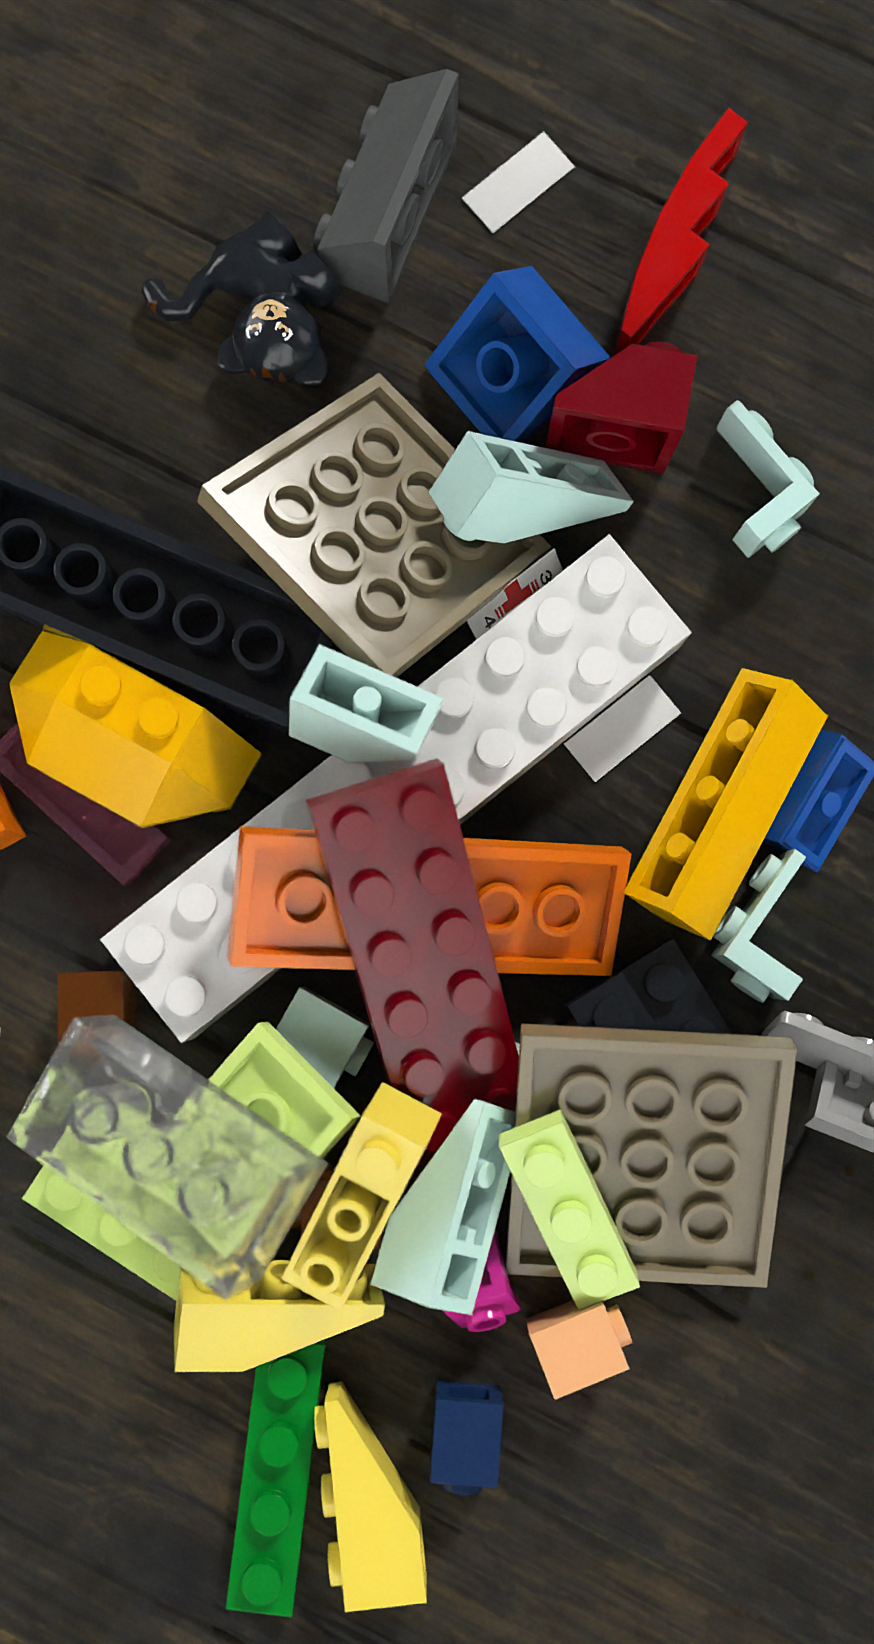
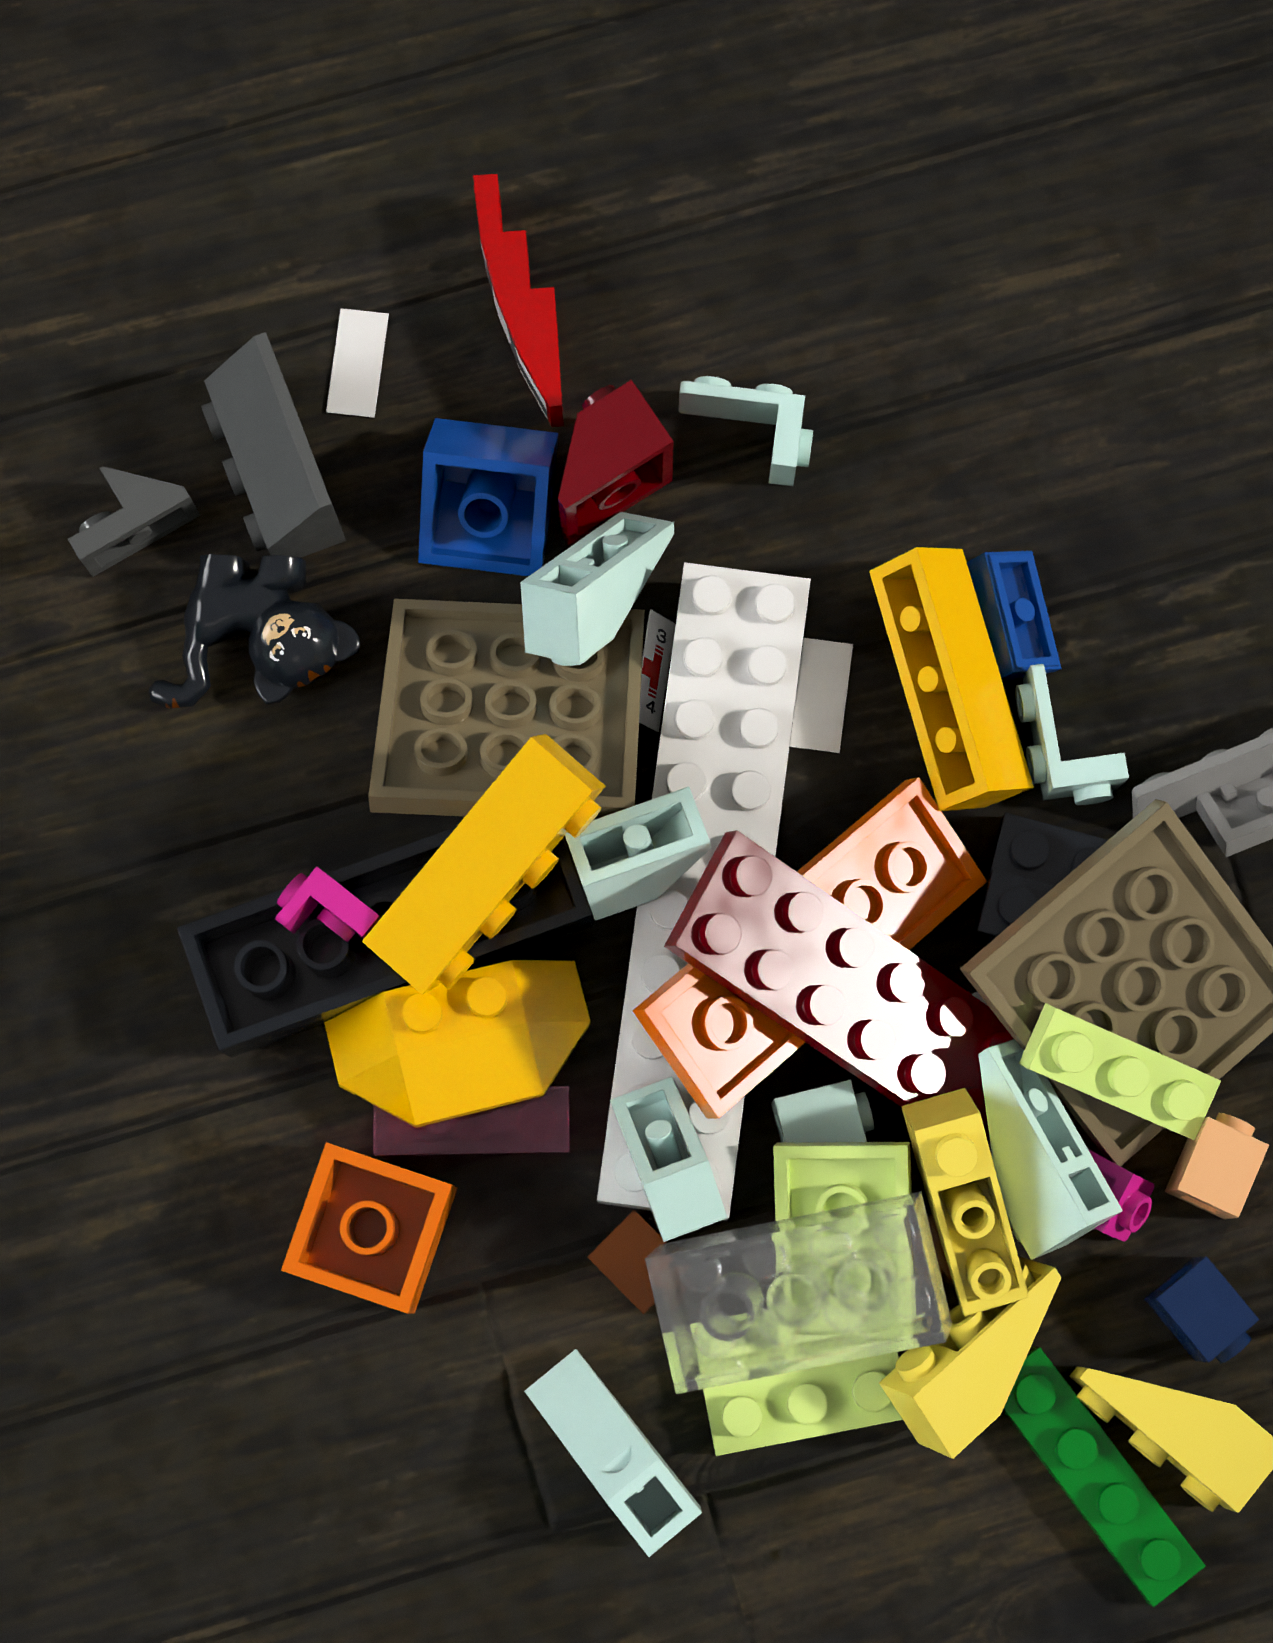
camera: 40 degrees left, 5 degrees down
none -> dark grey slope [68,466,201,577]
none -> dark pink bracket [275,866,381,943]
none -> yellow brick [362,734,606,995]
none -> light aqua slope [610,1077,728,1242]

